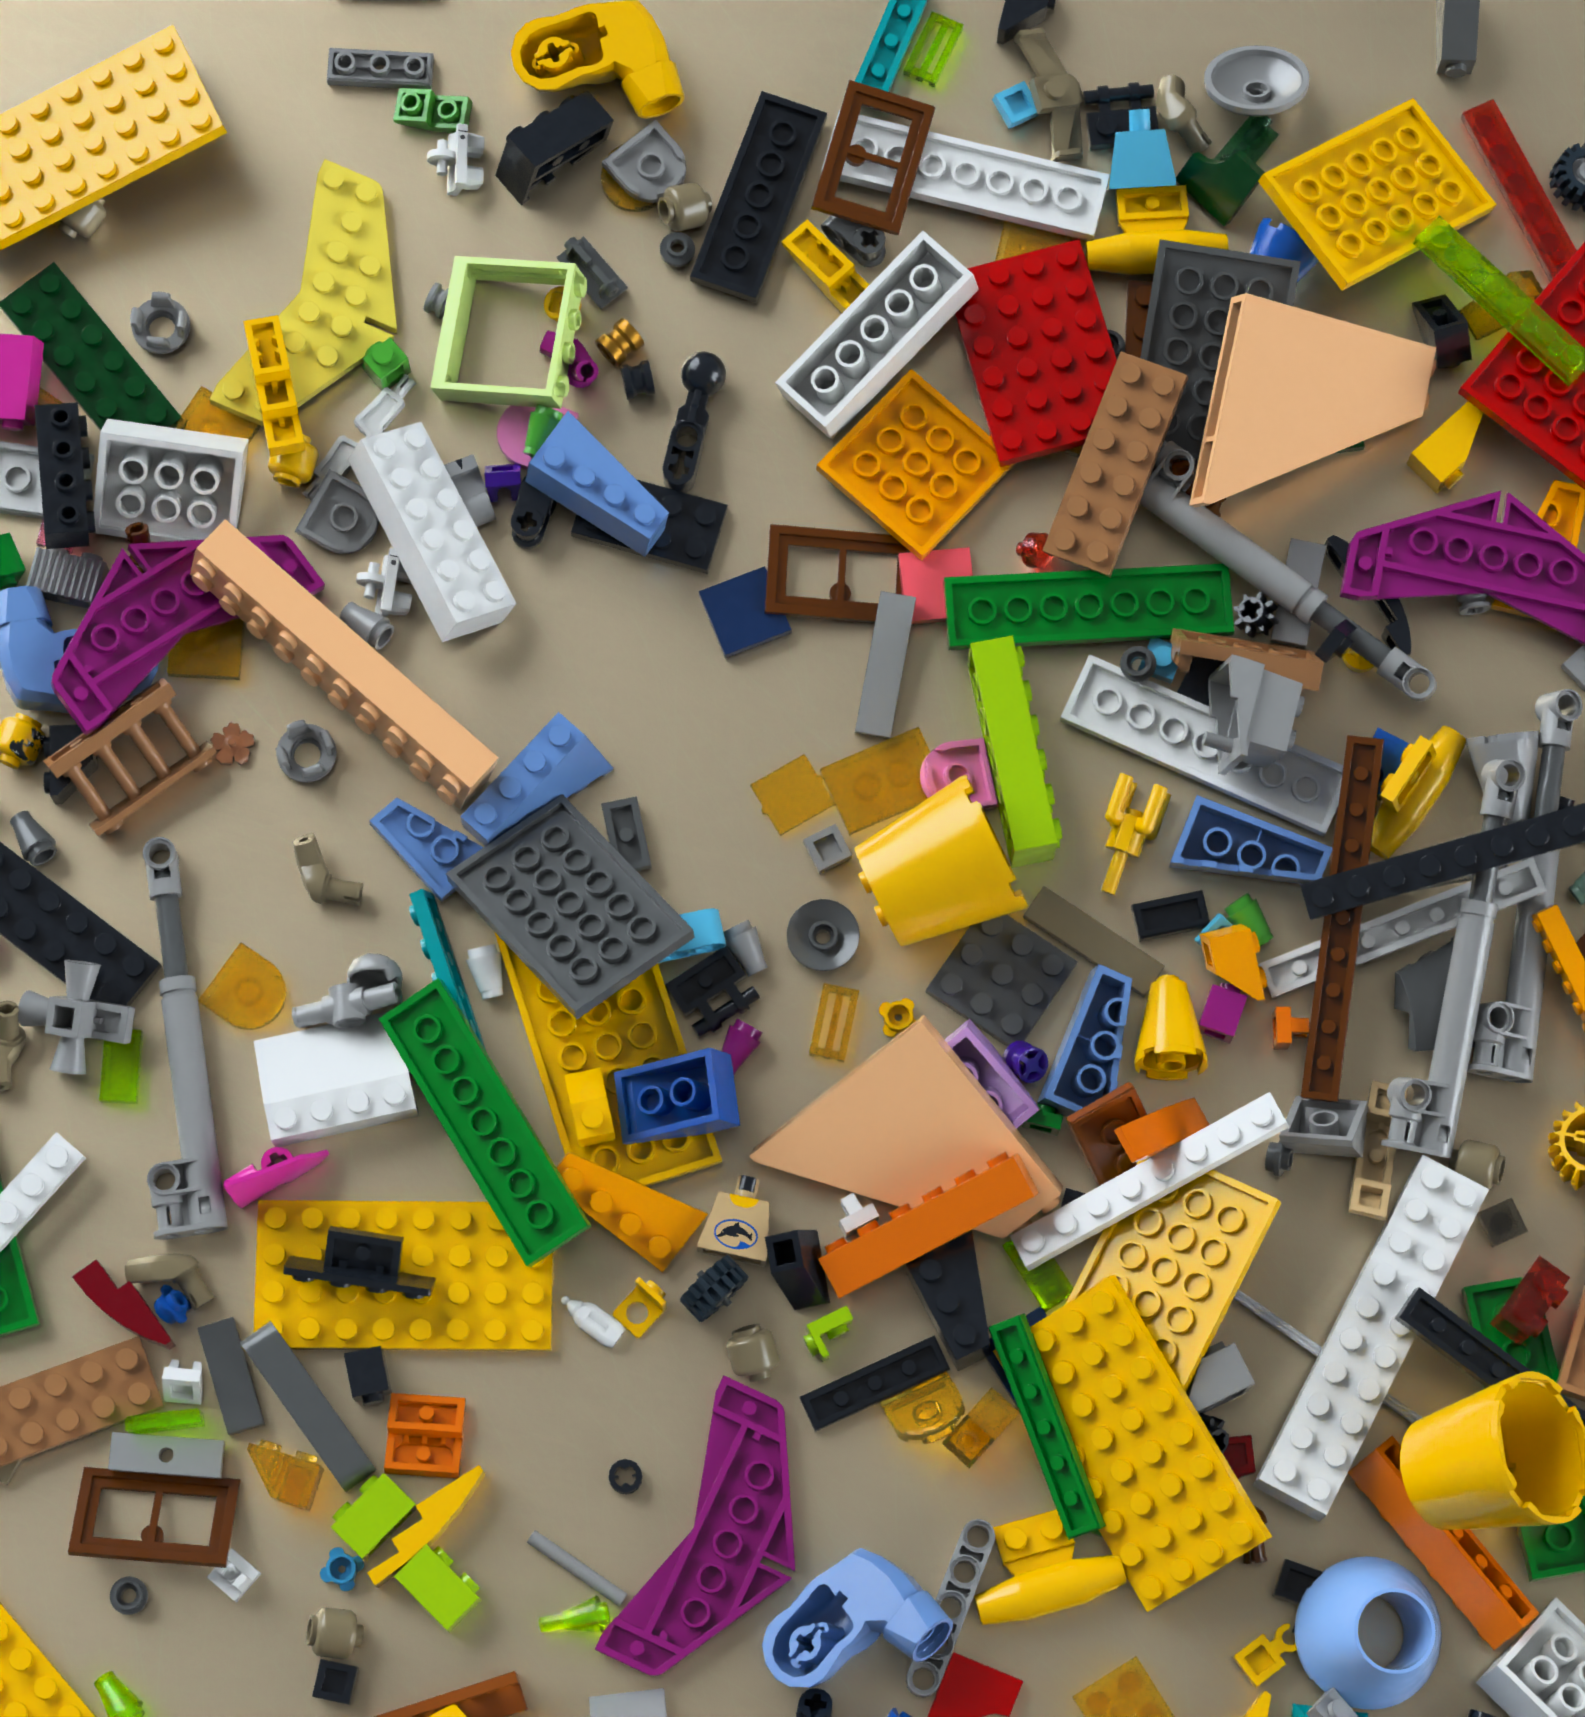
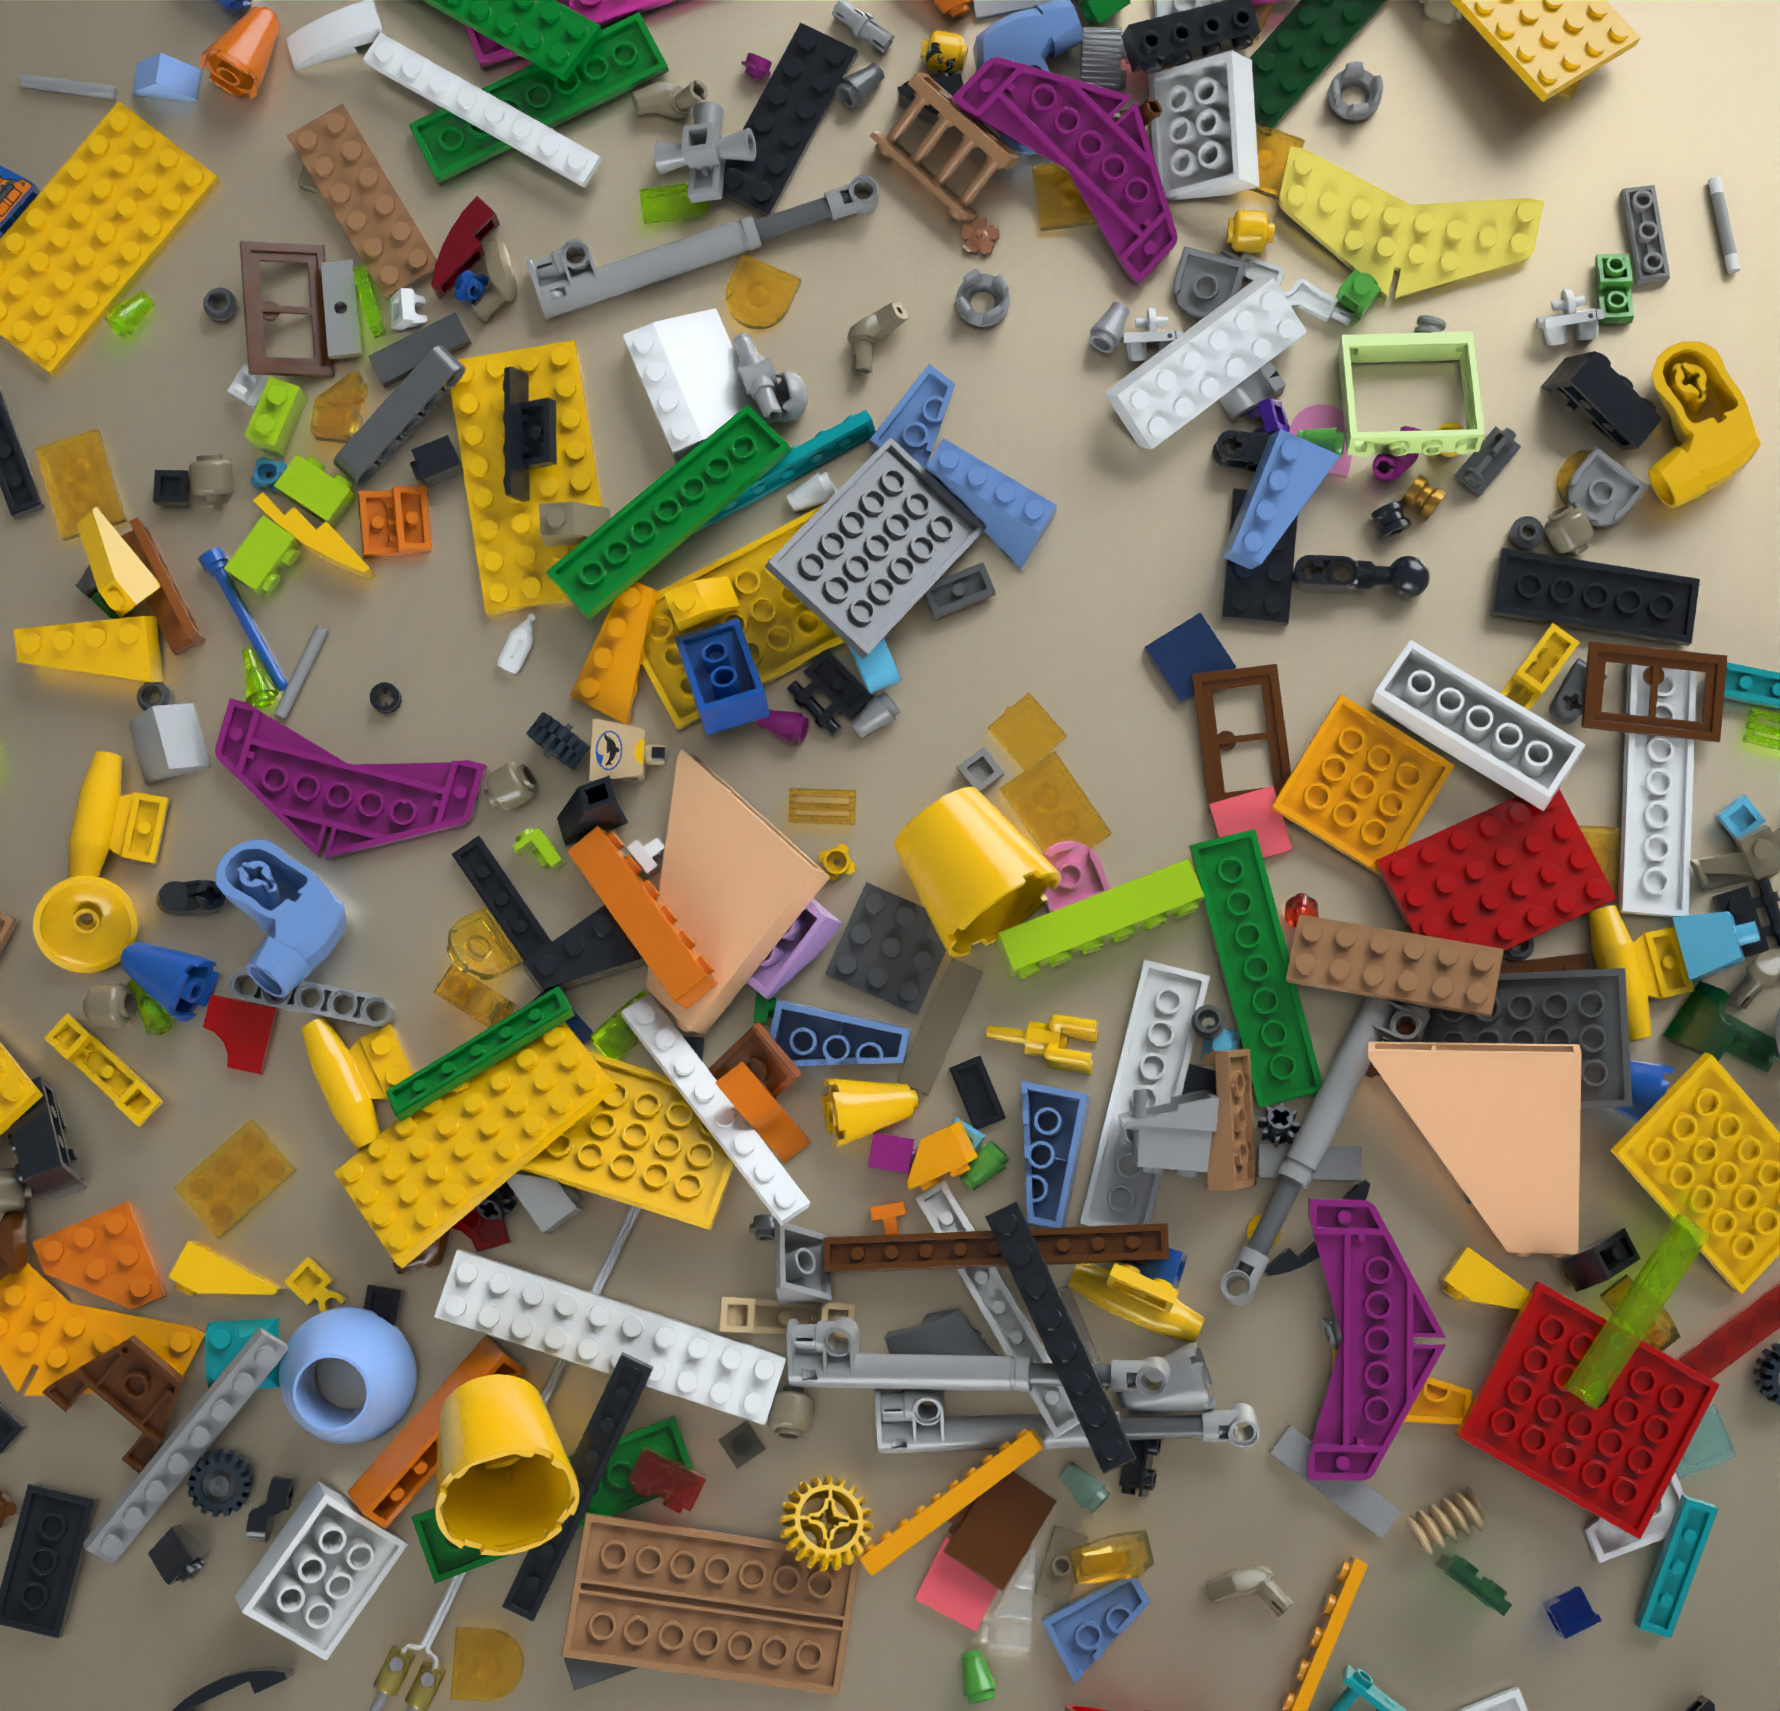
camera: 85 degrees right, 5 degrees up
light nougat brick [190,519,499,810] -> none
dark pink panel [223,1147,329,1209] -> none
yellow slope [243,315,306,457] -> none
yellow bracket [612,1277,667,1338] -> none
dark grey dish [787,899,860,971] -> none
light grey tile [855,591,916,739] -> none
dark purple wheel [1003,1040,1048,1083] -> none
black plate [1315,619,1357,663] -> none
none -> blue piece [198,547,288,691]
none -> lime brick [244,376,308,457]
none -> dark tan slope [539,502,610,546]

